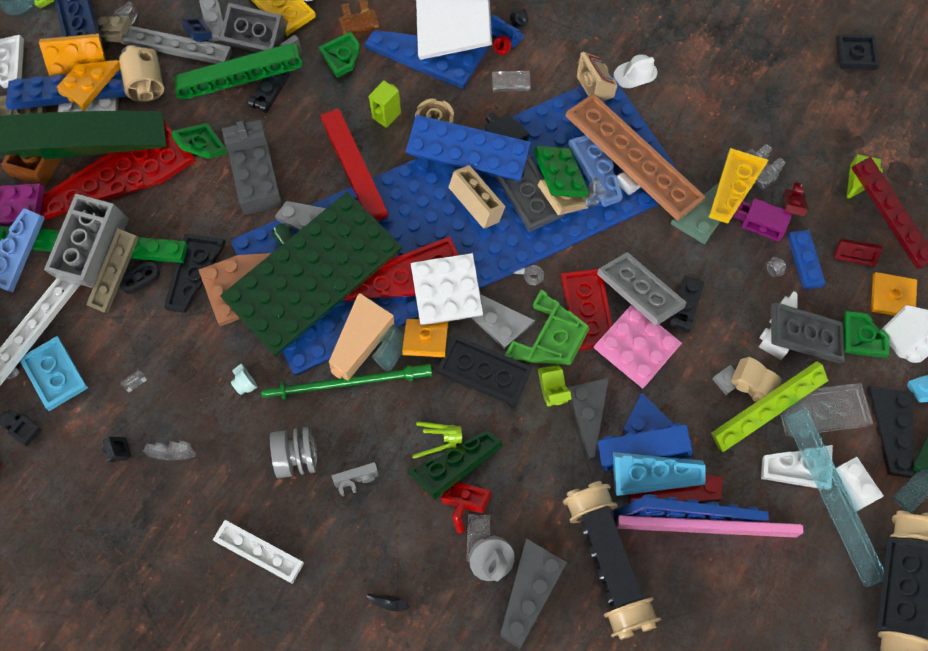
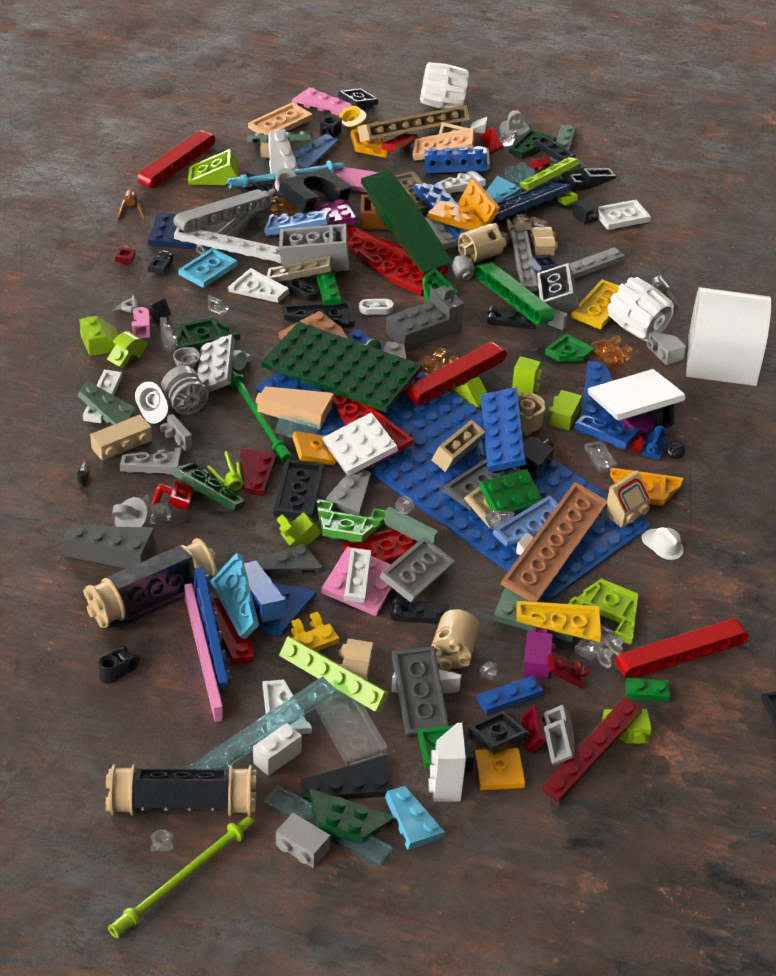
camera: 70 degrees right, 25 degrees down
none -> sand green wing [77,380,135,425]
none -> lime slope [79,316,118,356]
none -> tan brick [90,415,152,461]
none -> black piece [99,645,140,684]
none -> lime brick [107,331,148,369]
none -> light grey piece [112,294,138,313]
none -> light grey wing [120,447,182,475]
none -> bright pink leg [132,307,150,338]
none -> white piece [135,382,168,423]
none -> light grey hat [173,347,200,369]
none -> dark green wing [175,317,240,351]
none -> light grey plate [197,334,235,393]
none -> white wing [228,268,289,303]
none -> dark red wing [240,448,277,496]
none -> yellow plate [291,611,339,651]
none -> white plate [344,548,371,603]
none -> white plate [359,299,393,315]
none -> sand green tile [385,507,438,546]
none -> clear orange plate [417,347,459,375]
none -> tan cylinder [431,609,481,671]
none -> light grey head [451,255,475,280]
none -> lime slope [452,377,487,409]
none -> black plate [464,740,474,772]
none -> black plate [468,711,529,755]
none -> medium azure wing [486,176,521,203]
none -> tan brick [531,227,558,256]
none -> light grey slope [543,705,575,765]
none -> lime brick [547,390,582,431]
none -> lime wing [568,579,638,645]
none -> blue wing [575,415,640,449]
none -> light orange wing [610,468,683,506]
none -> red beam [614,618,749,679]
none -> green plate [625,677,670,702]

